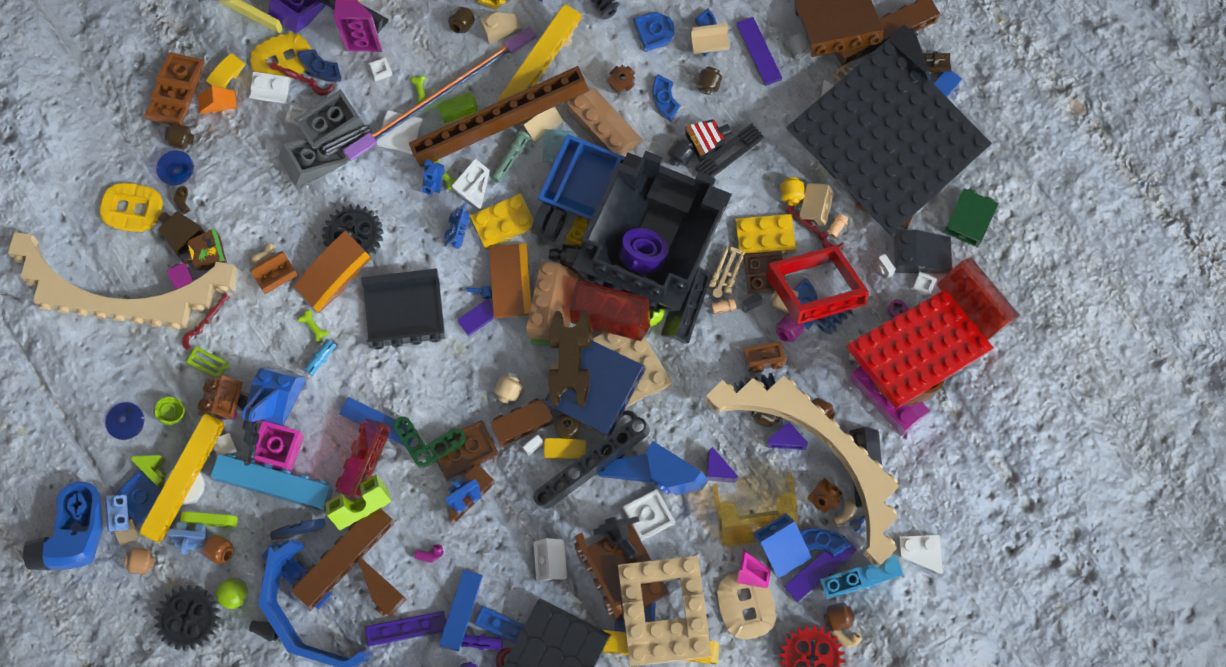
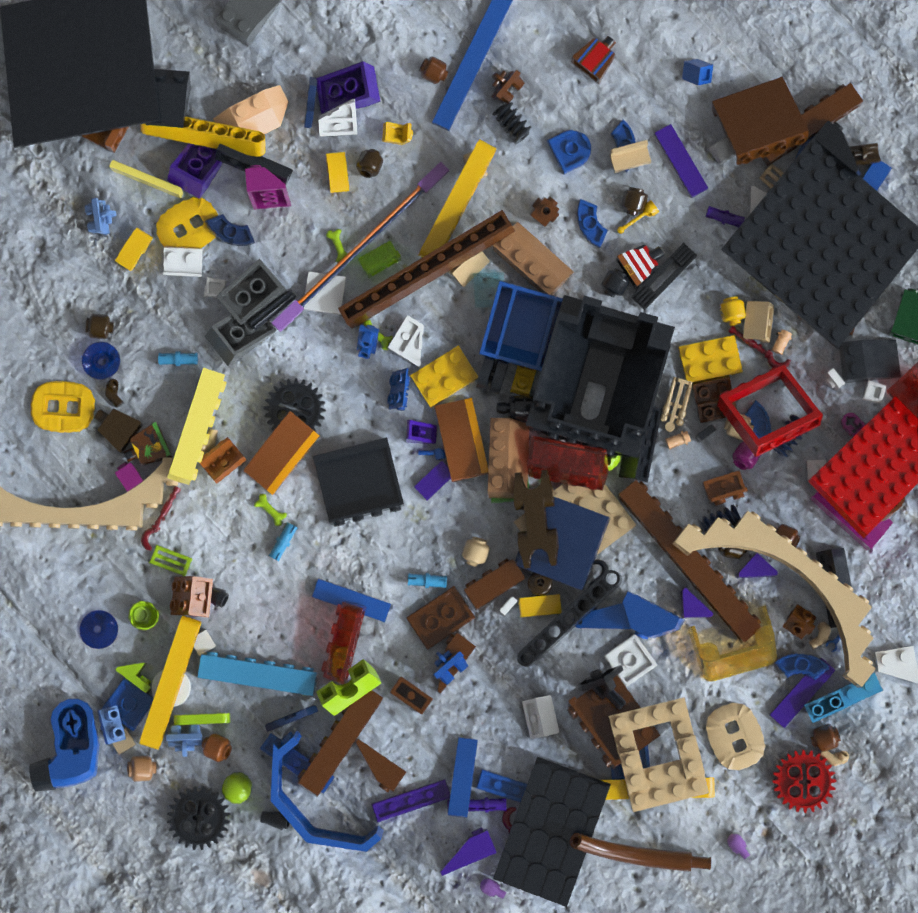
camera: 10 degrees left, 10 degrees up
dark orange slope [145,52,204,125] -> none
orange slope [198,85,237,114] -> none
blue slope [242,367,305,466] -> none
dark pink brick [253,421,304,472] -> none
dark red piece [269,61,334,96] -> none
white tile [369,57,392,81] -> none
dark green beam [394,416,466,468] -> none
magenta arm [414,544,444,563] -> none
tan slope [480,12,522,44] -> none
sand green pin [490,130,531,183] -> none
dark purple piece [619,228,669,275] -> none
dark pink slope [737,548,771,588] -> none
panel [753,513,812,578] -> none
none -> medium blue hips [85,198,117,235]
none -> dark azure pin [158,351,198,366]
none -> light yellow brick [167,368,227,485]
none -> yellow slope [326,152,349,193]
none -> reddish brown brick [390,677,433,715]
none -> dark purple slope [406,420,437,444]
none -> dark azure pin [408,573,447,588]
none -> yellow hinge [617,200,659,234]
none -> reddish brown brick [617,480,762,644]
none -> dark purple pin [705,206,745,228]

